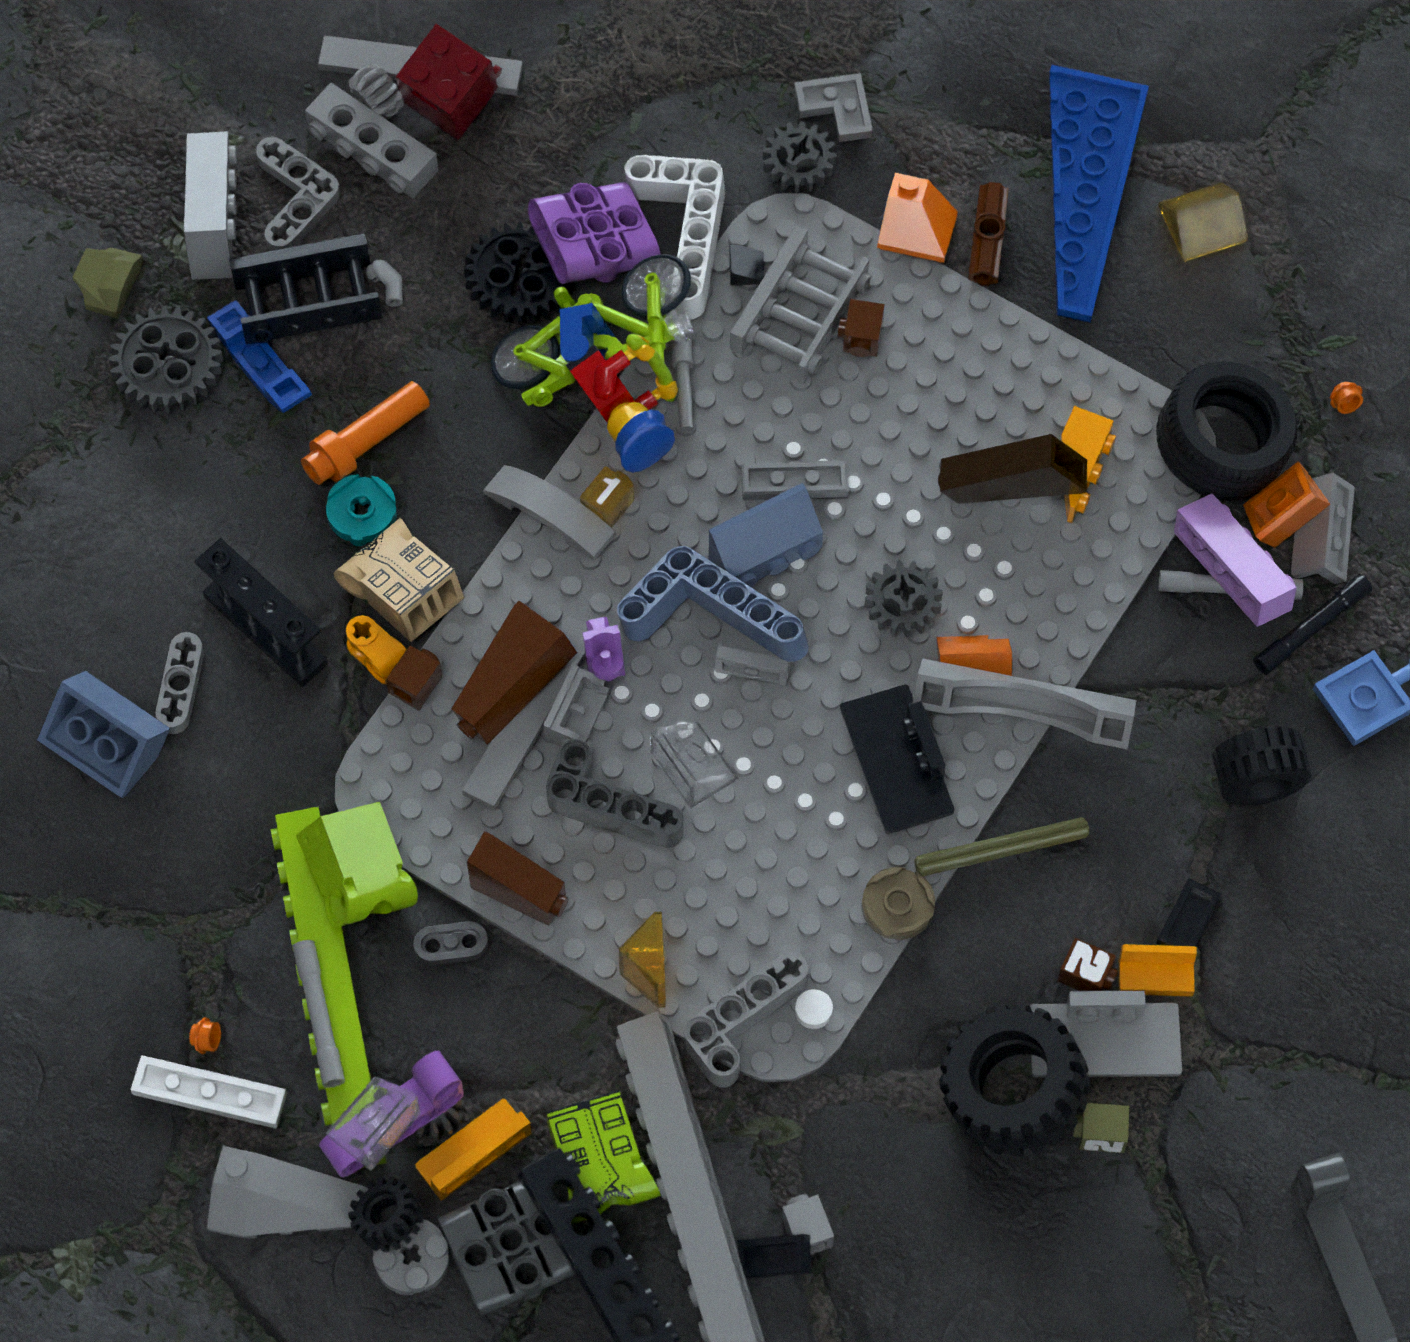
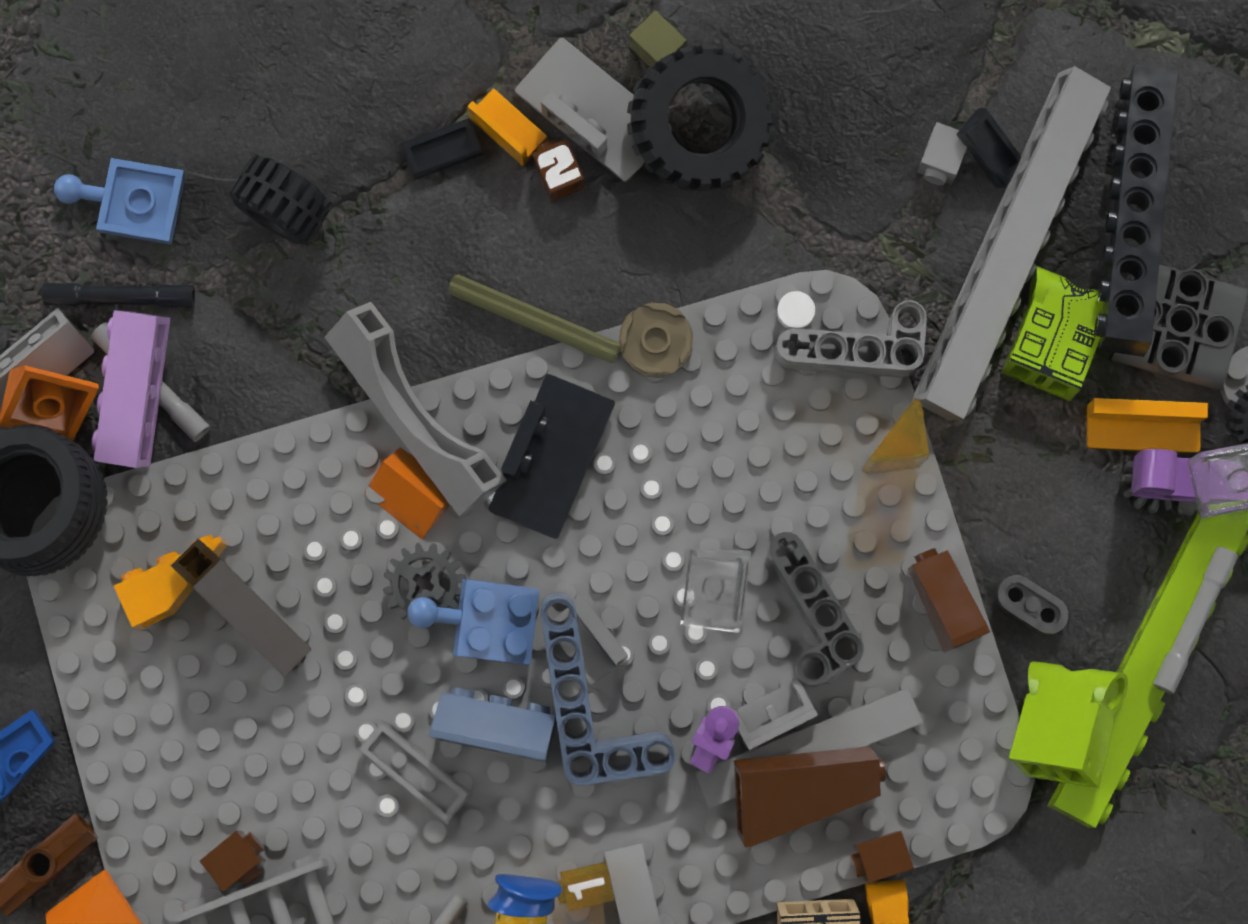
camera: 140 degrees left, 15 degrees up
none -> medium blue plate [407,579,539,665]

